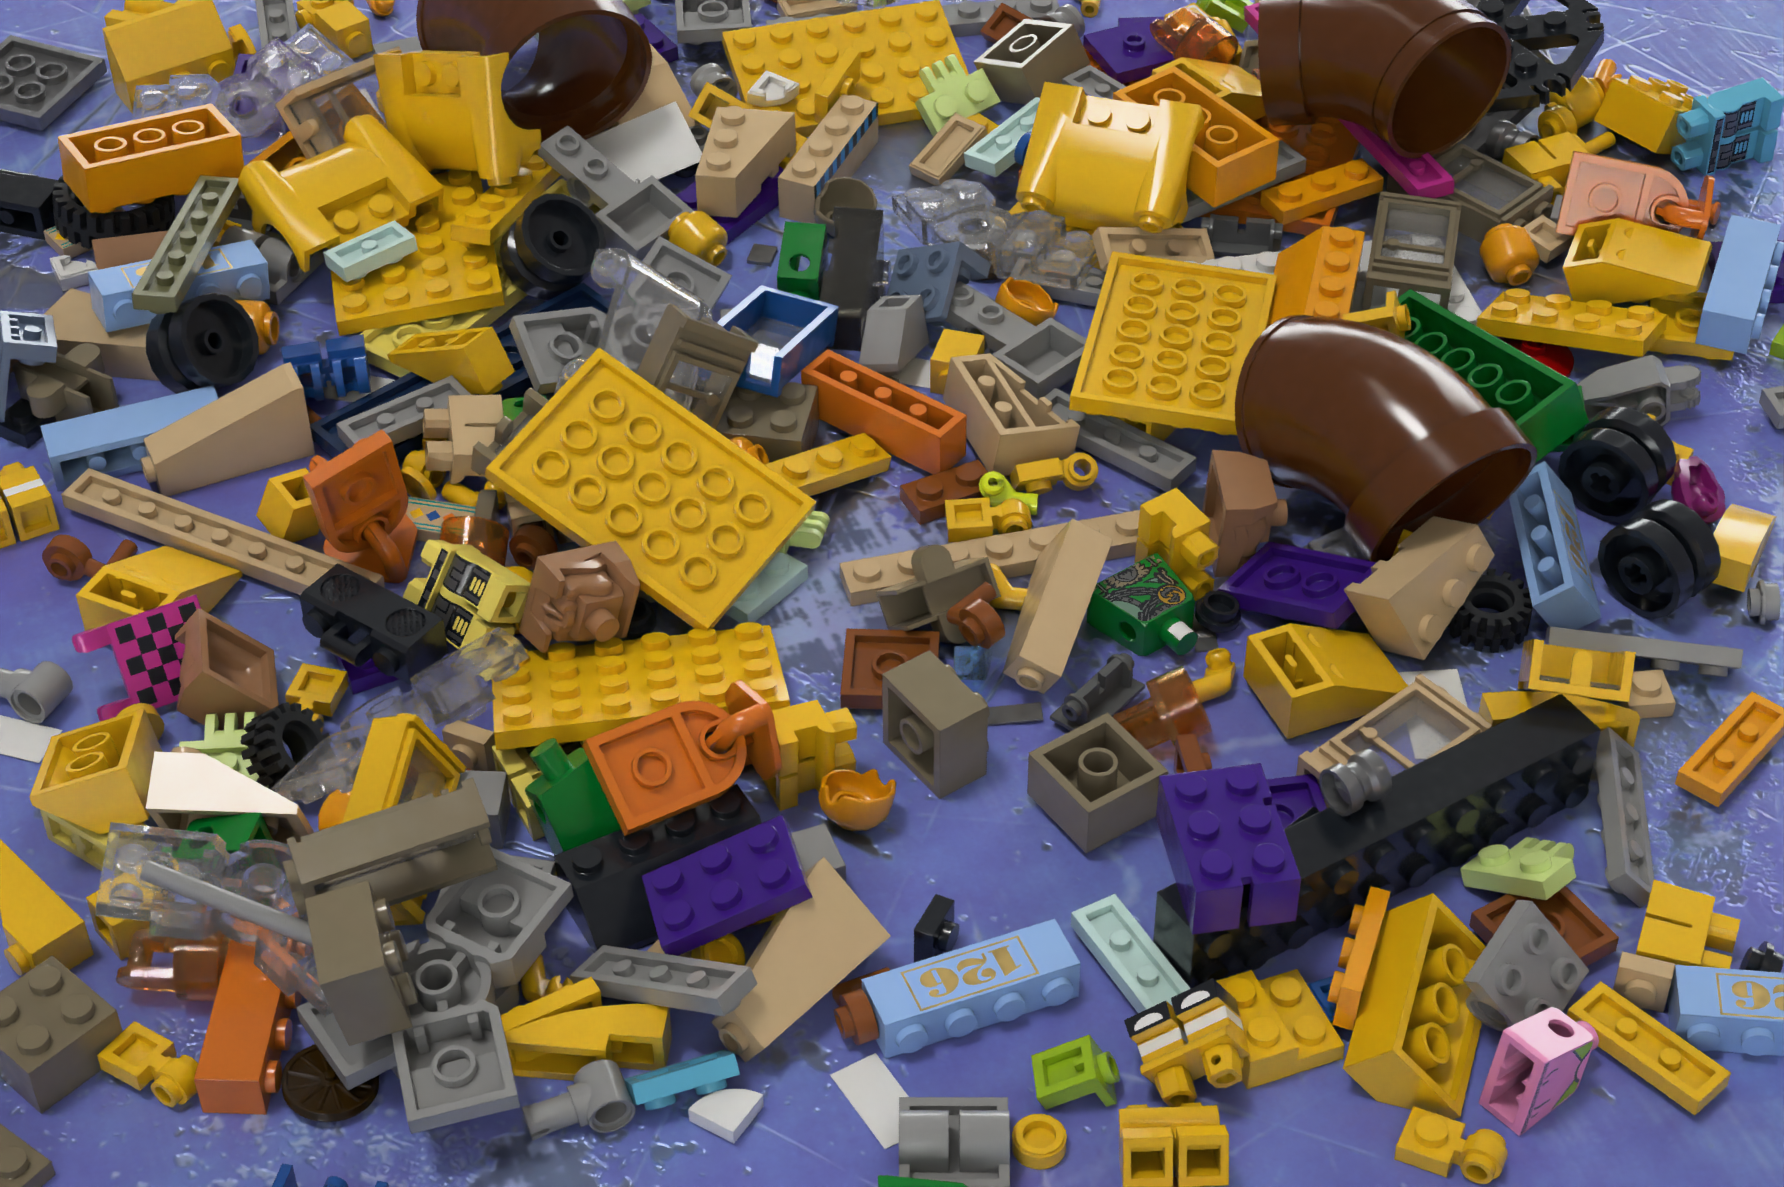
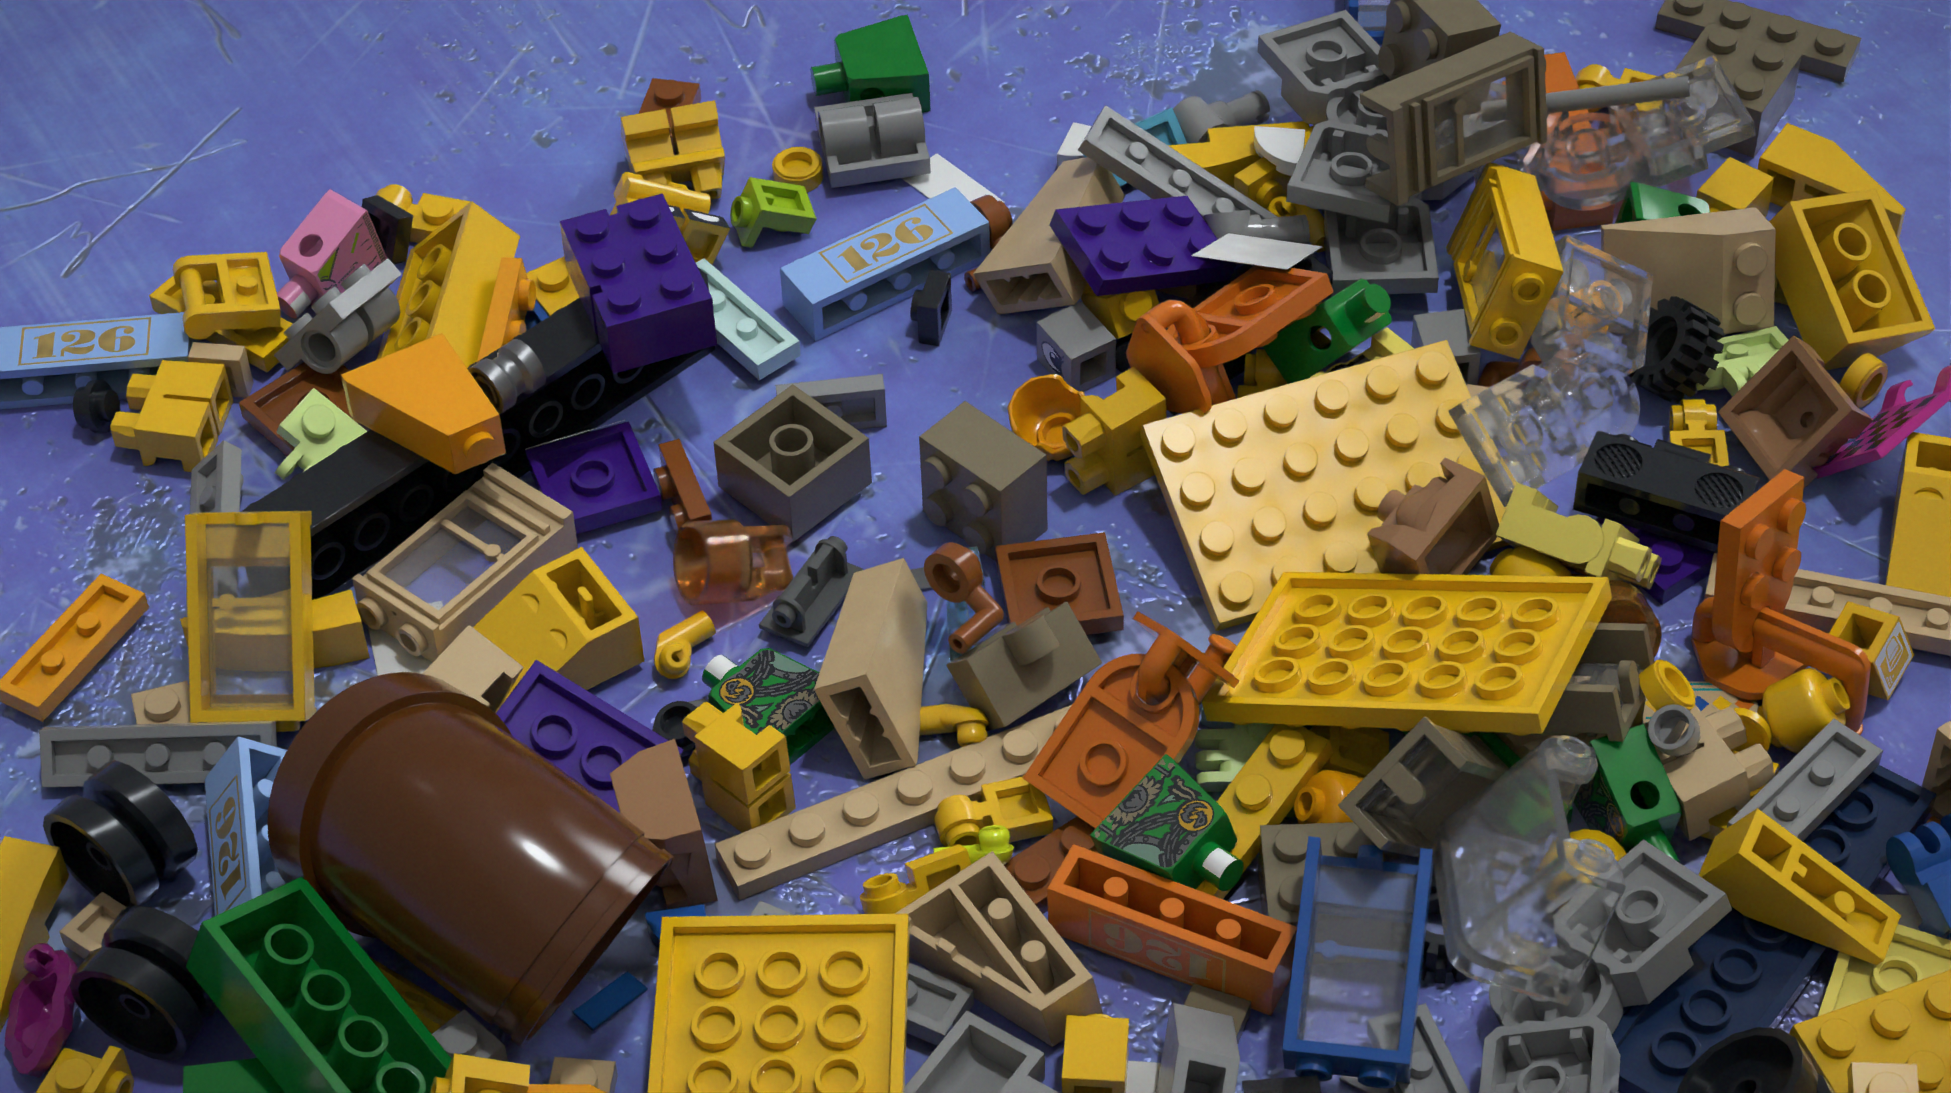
camera: 170 degrees right, 5 degrees up
none -> yellow plate [172,252,281,340]
none -> light orange slope [341,333,506,474]
none -> black plate [362,195,413,265]
none -> light grey plate [775,374,887,430]
none -> orange plate [1022,611,1239,829]
none -> torso [1090,754,1244,892]
none -> white sticker [1191,233,1322,270]
none -> light grey pin [1204,210,1310,264]
none -> white tile [1254,126,1305,176]
none -> yellow tile [1639,660,1695,711]
none -> light grey hinge [1648,704,1701,757]

